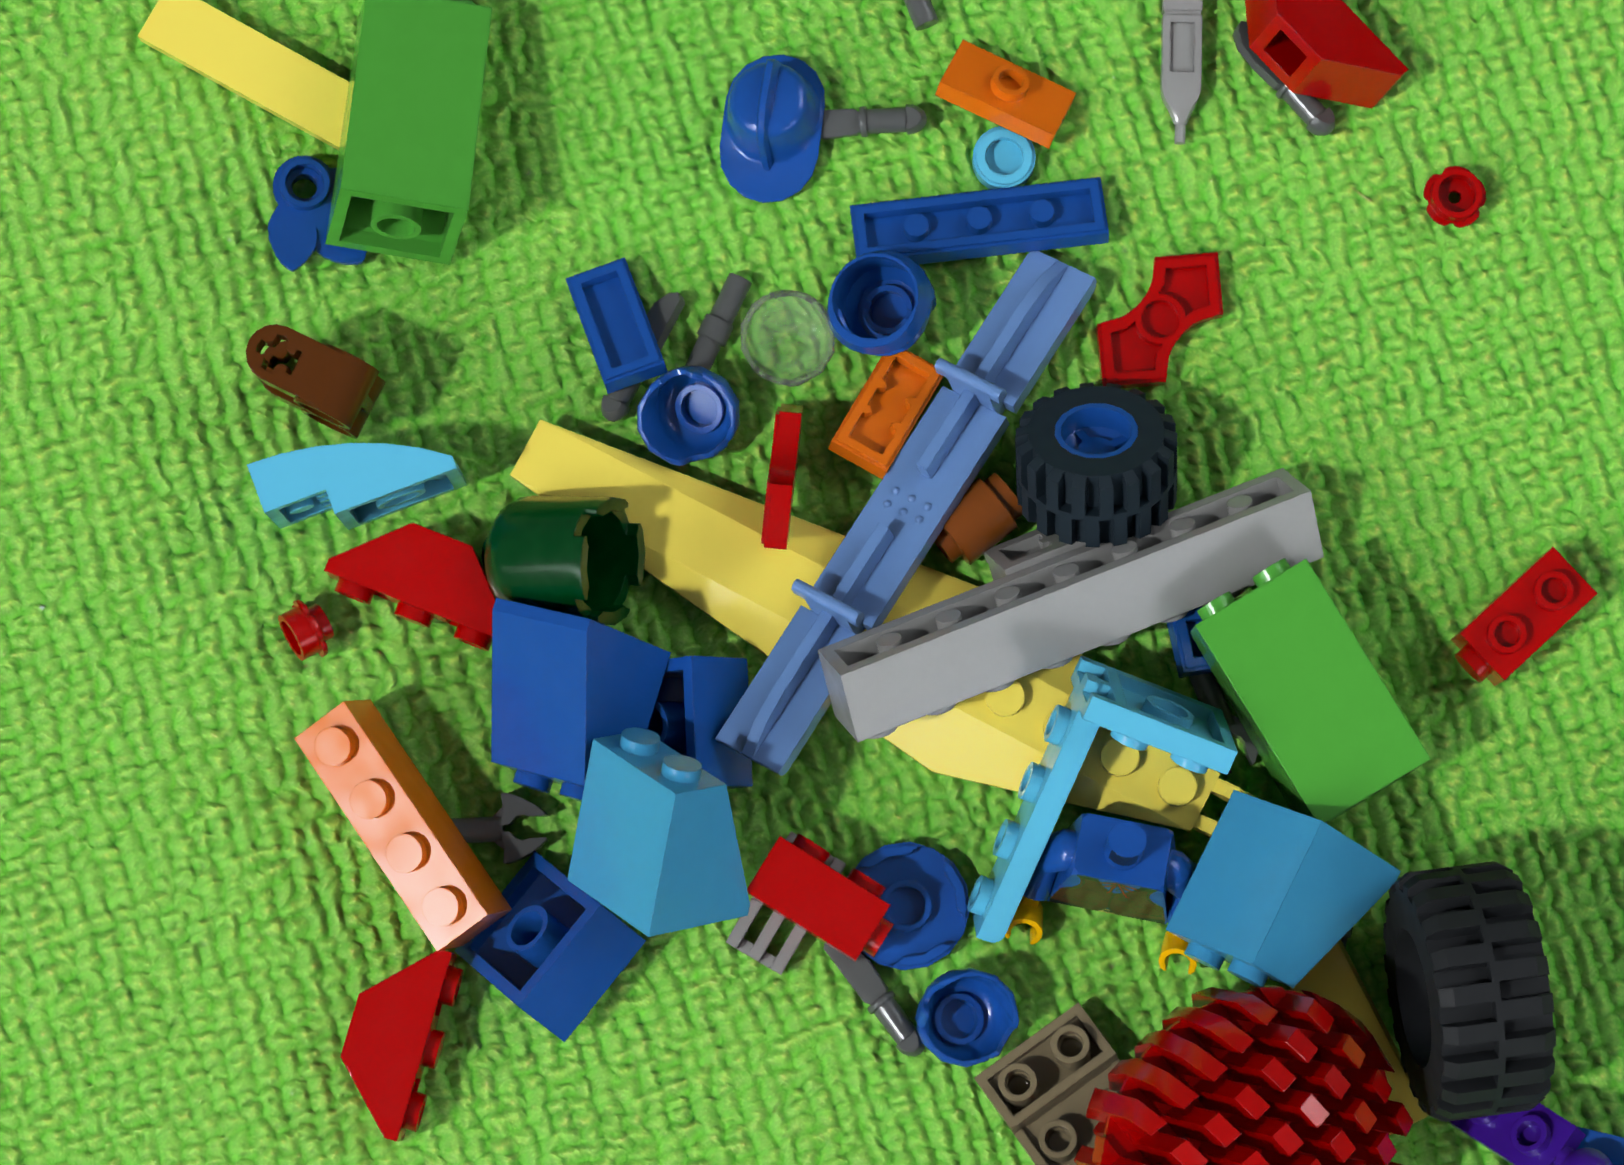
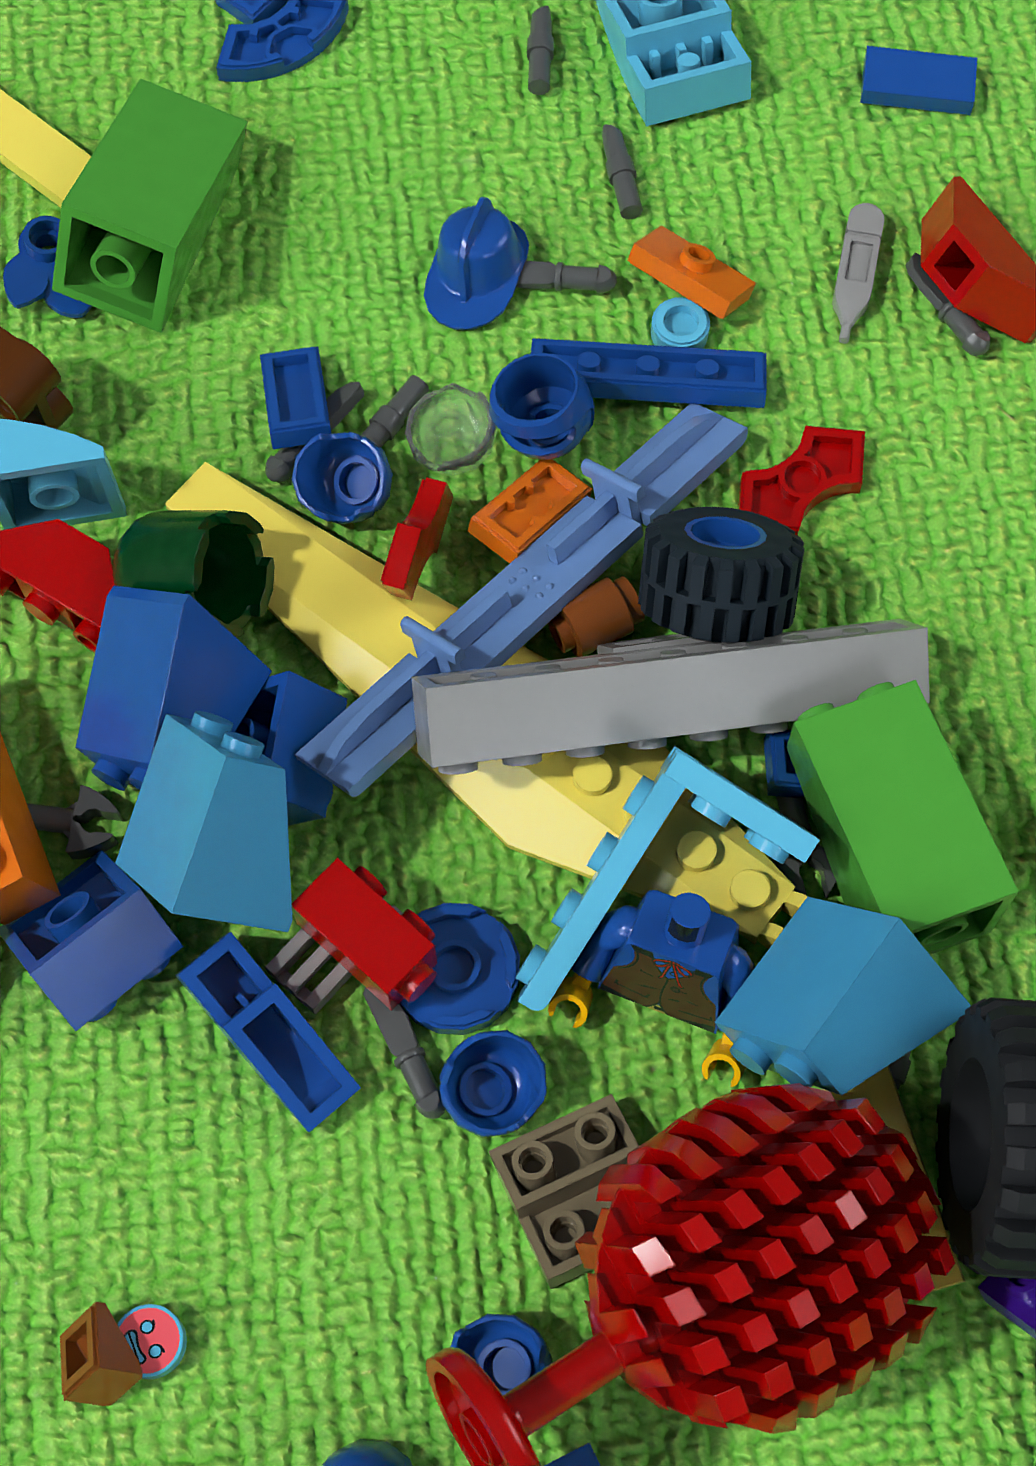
camera: 10 degrees right, 15 degrees down
none -> blue slope [175,932,361,1133]

